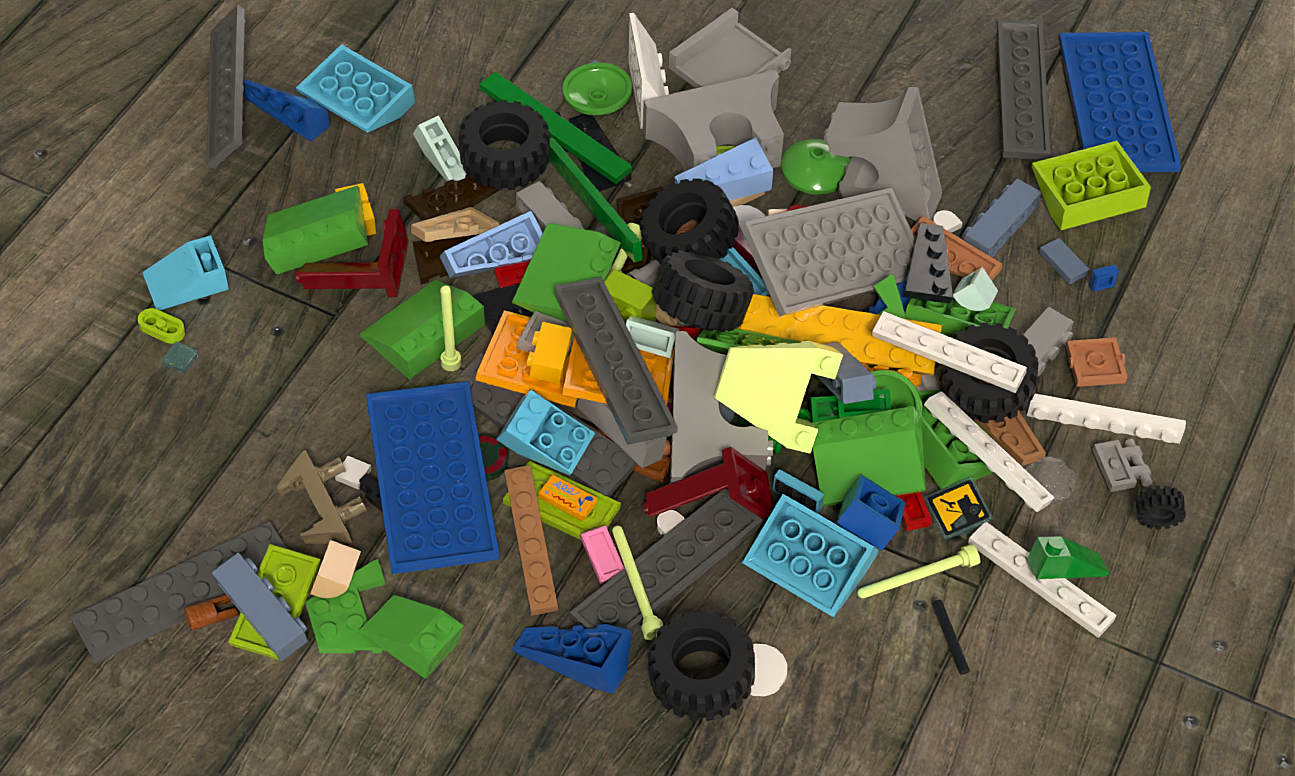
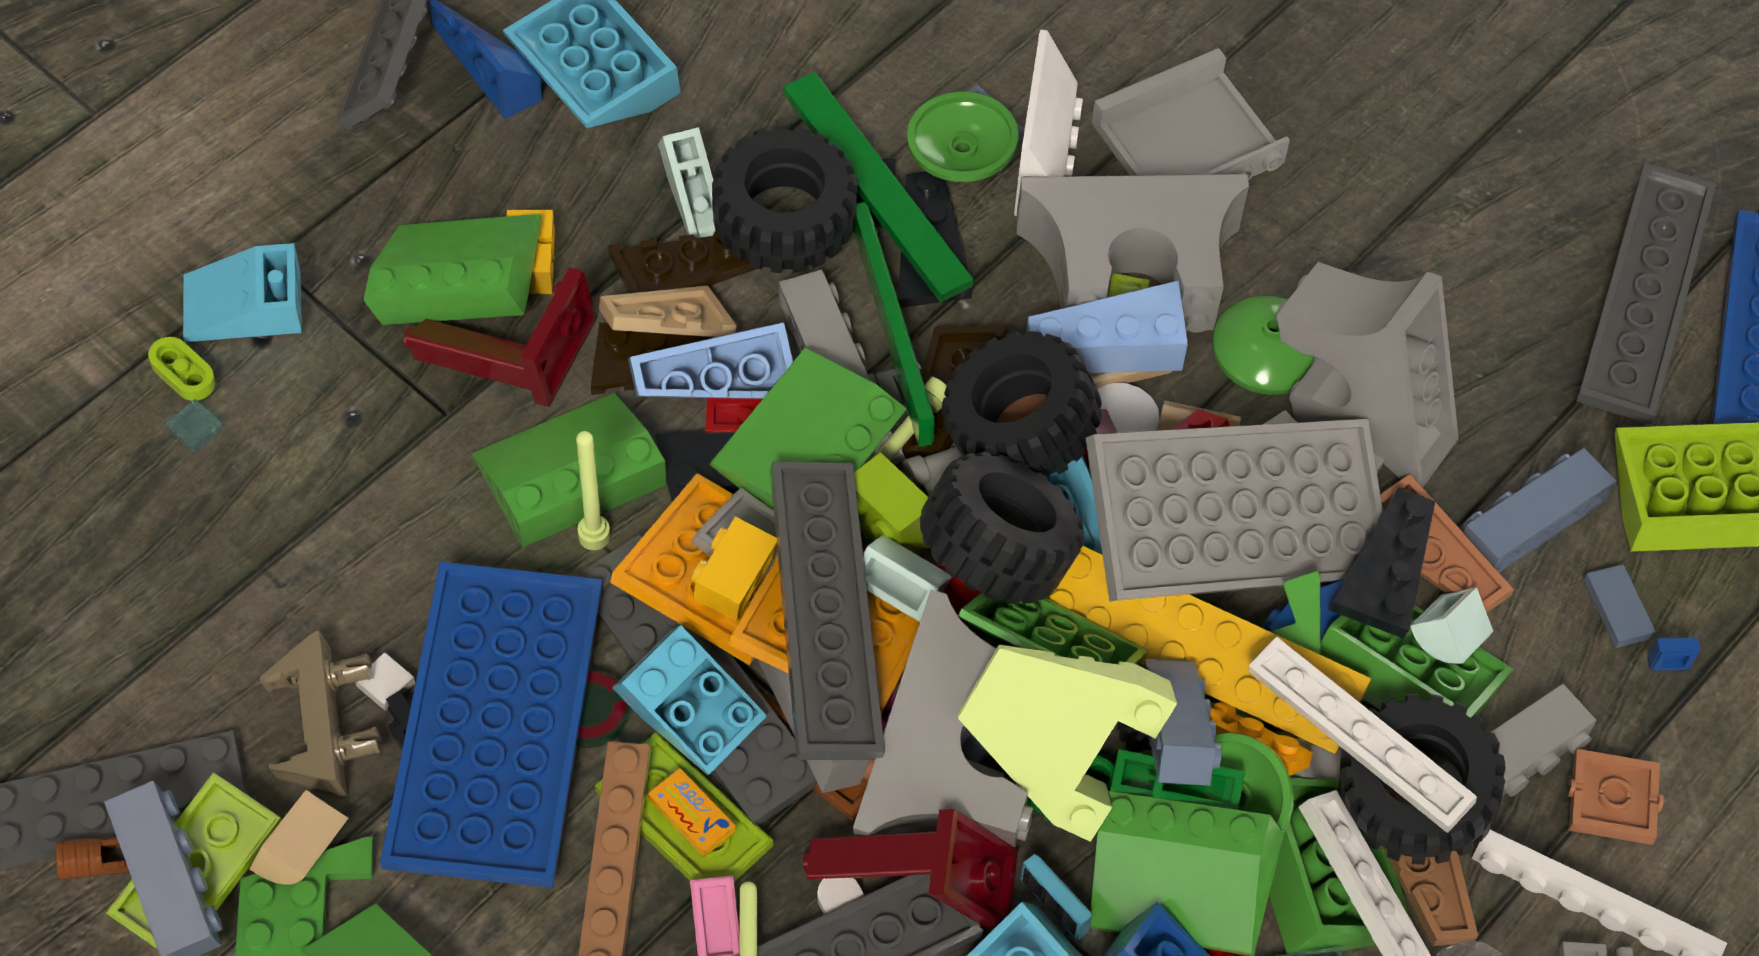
camera: 15 degrees right, 5 degrees up
white tile [933,210,962,233] -> none

